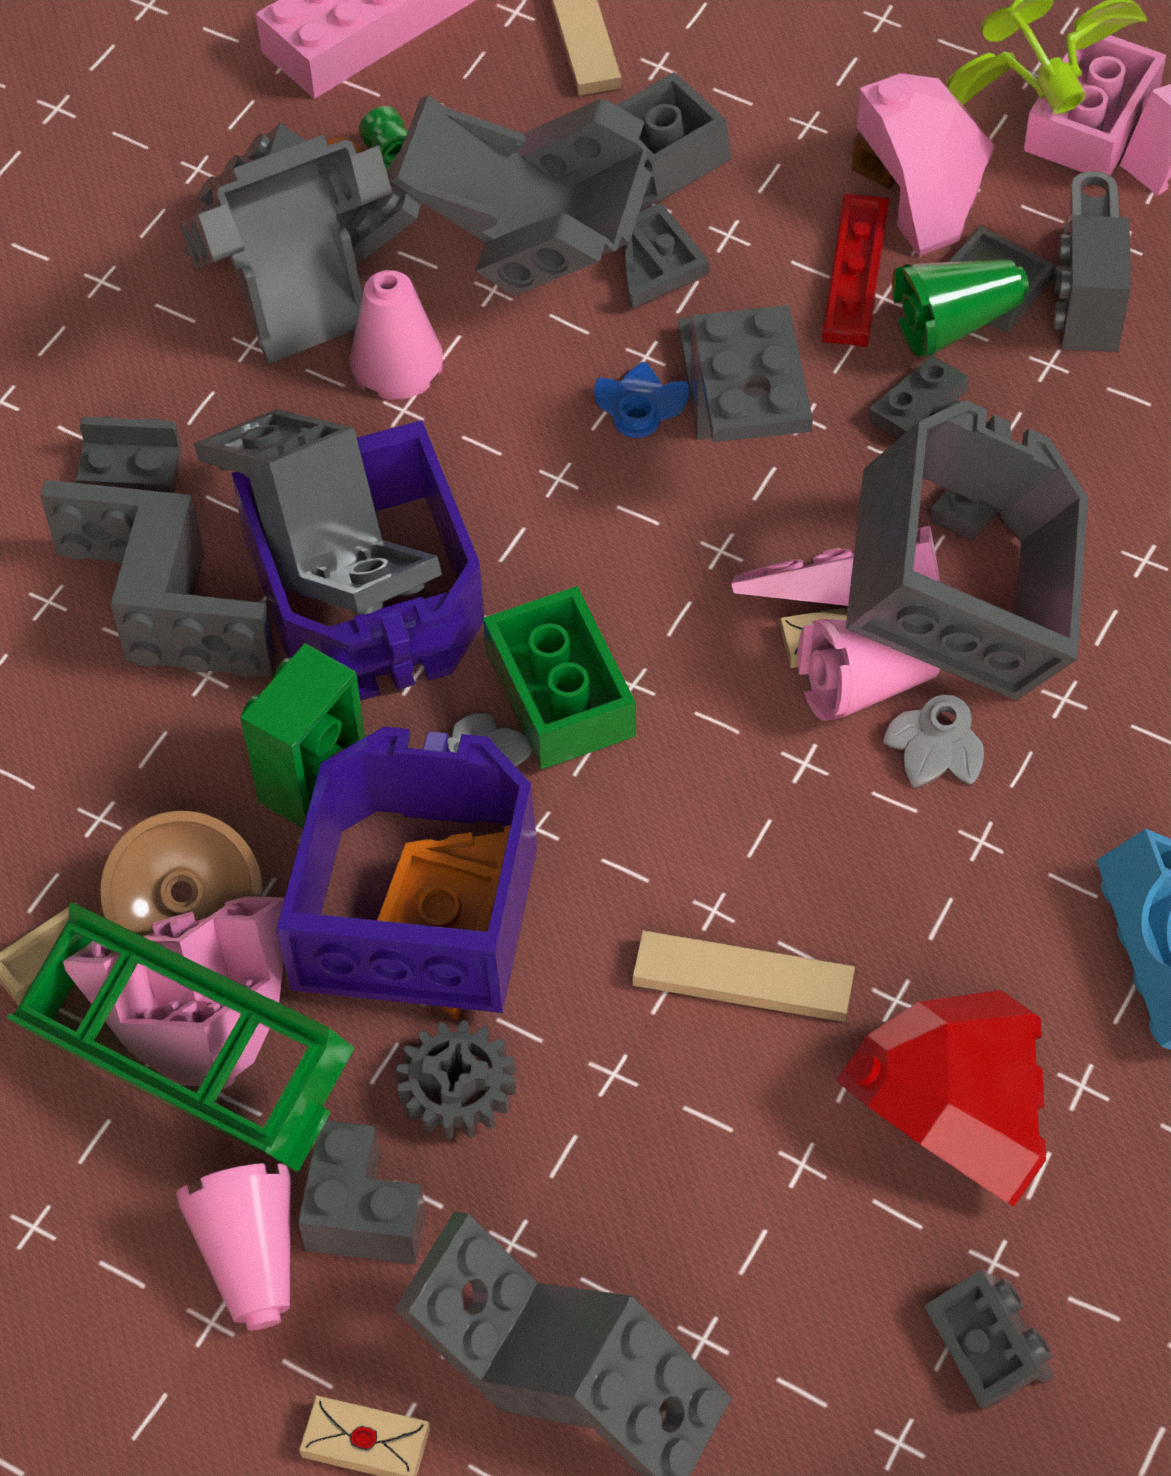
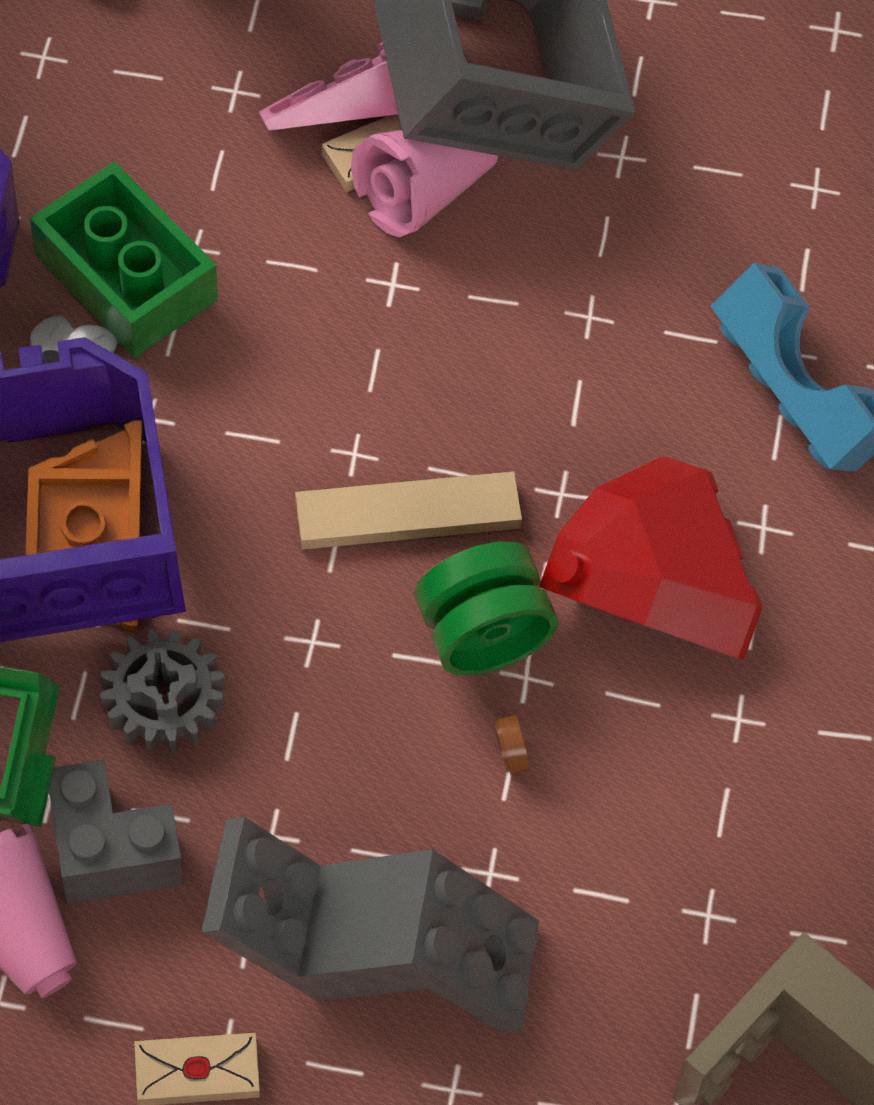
camera: 25 degrees left, 5 degrees up
light grey plate [883,694,984,788] -> none
dark grey bracket [924,1269,1055,1410] -> none
none -> green wheel [414,541,559,675]
none -> dark orange tile [494,714,530,775]

